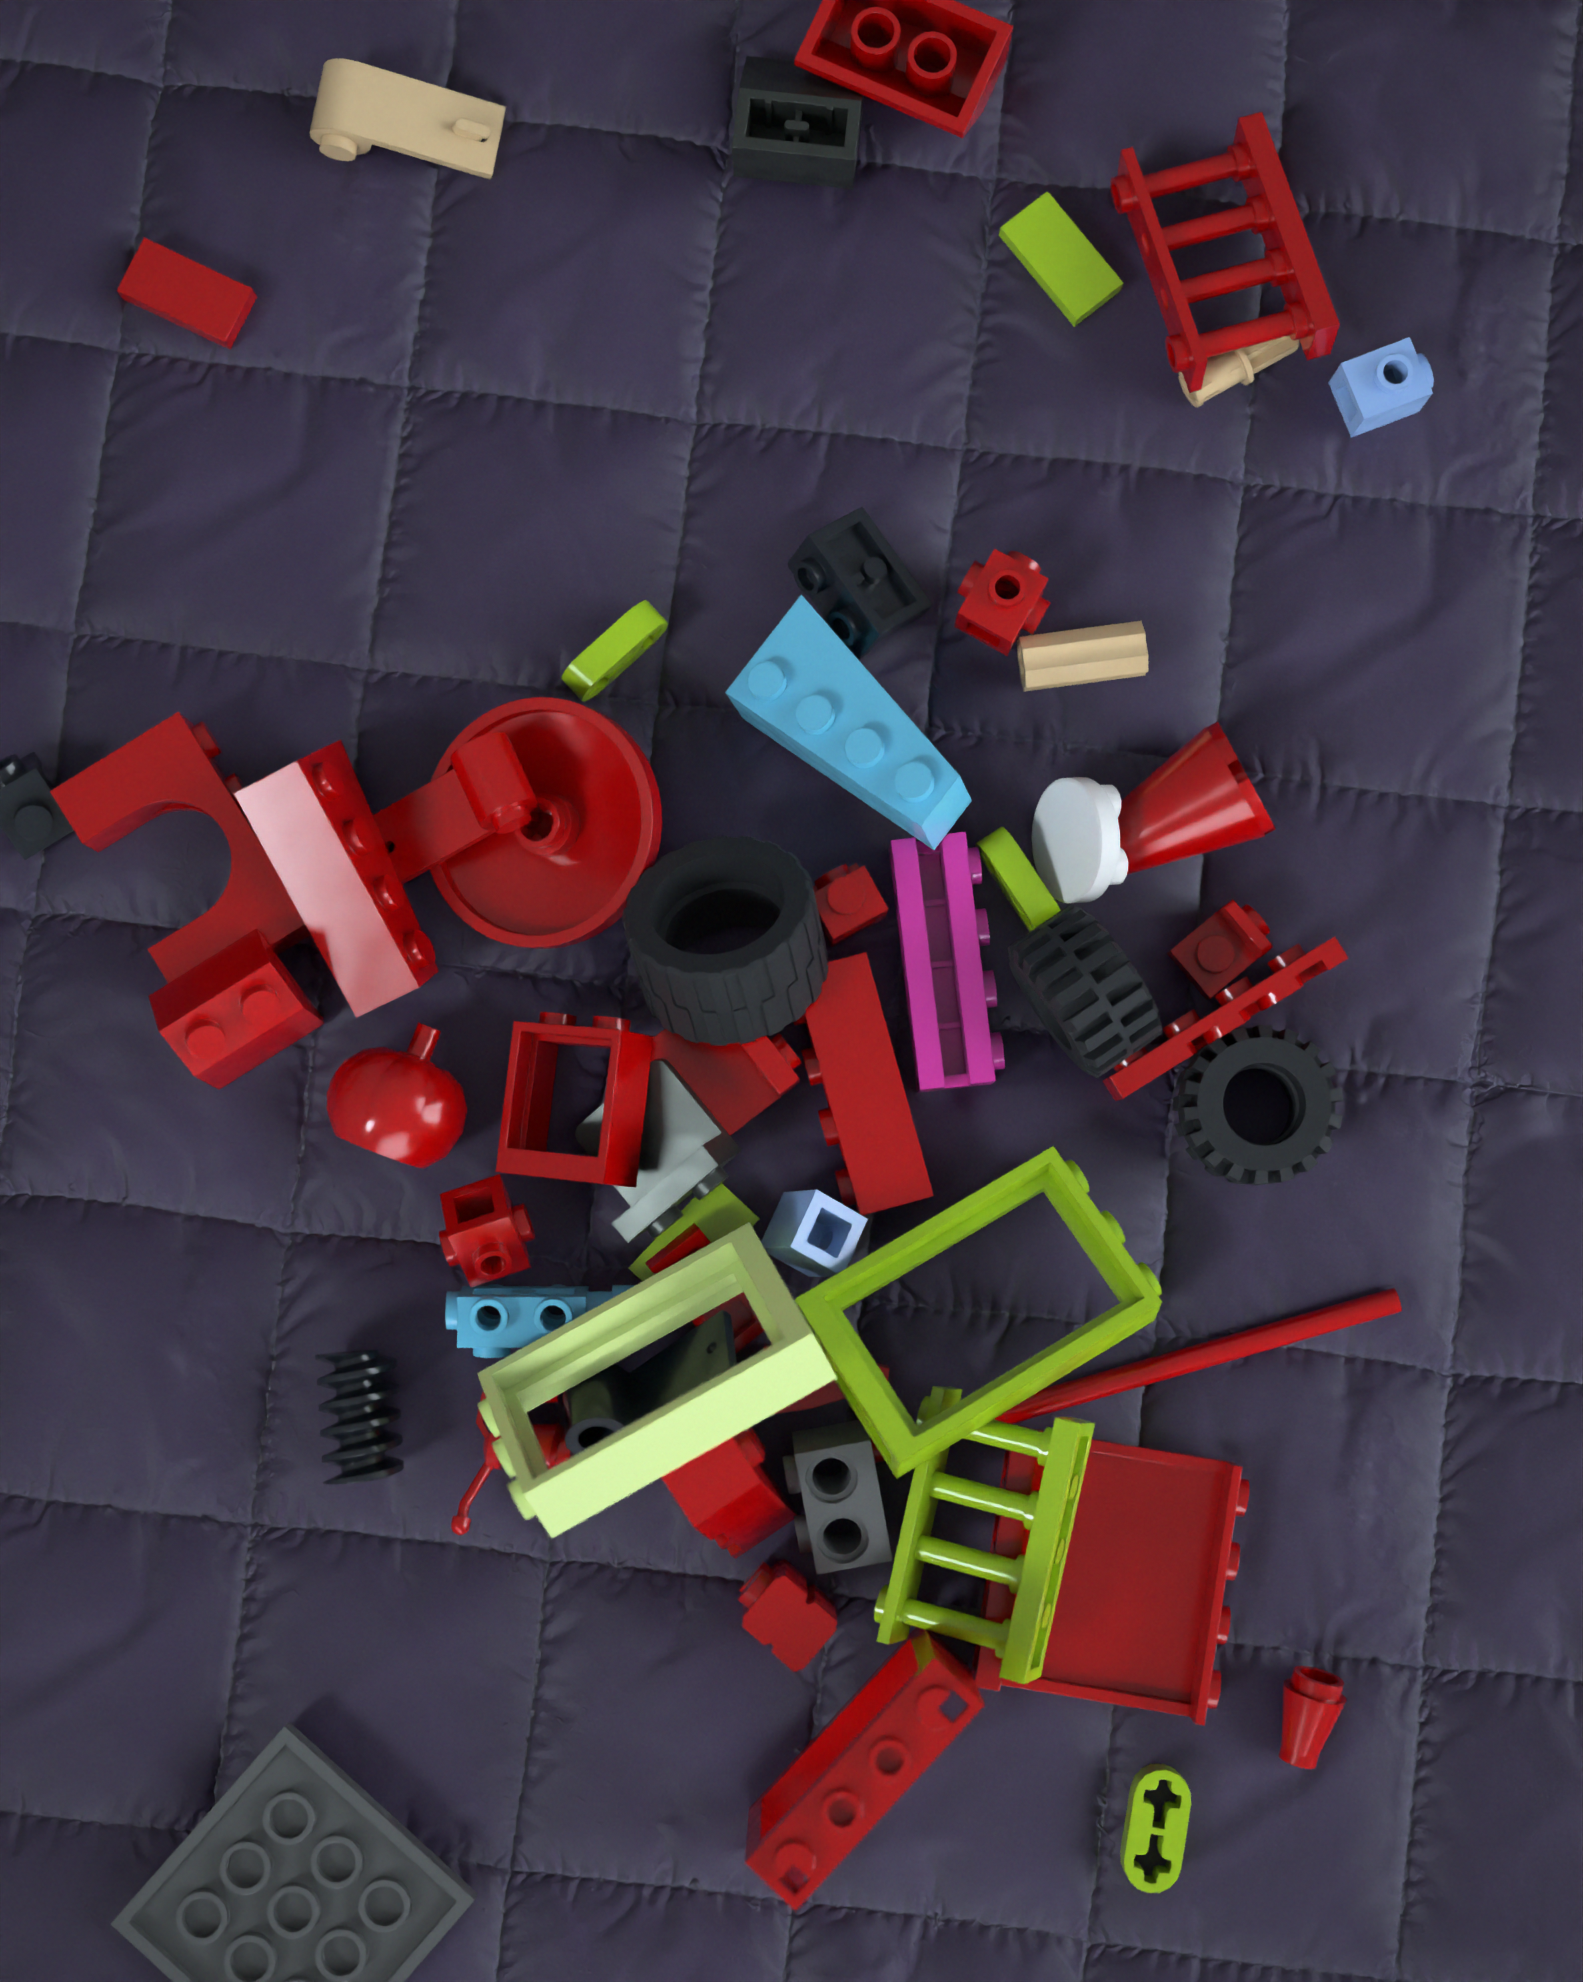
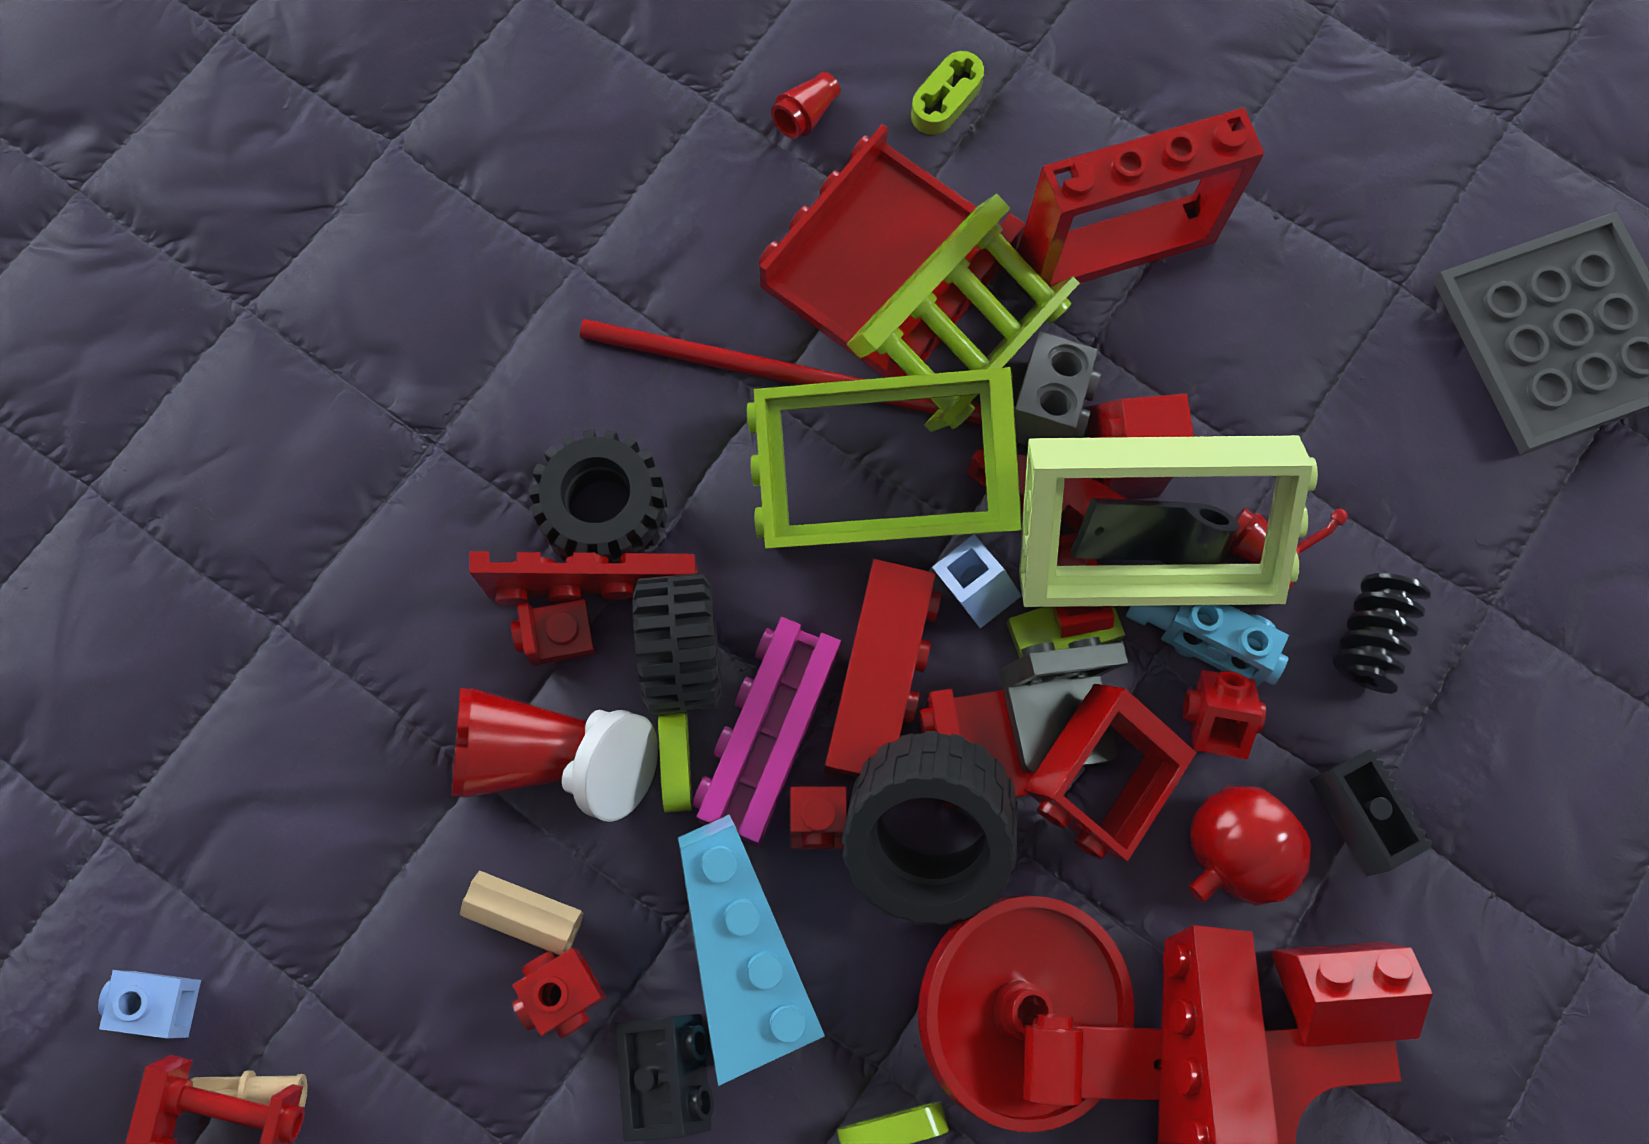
camera: 155 degrees left, 10 degrees down
red brick [737,1559,837,1672] -> none
none -> black brick [1309,749,1432,877]

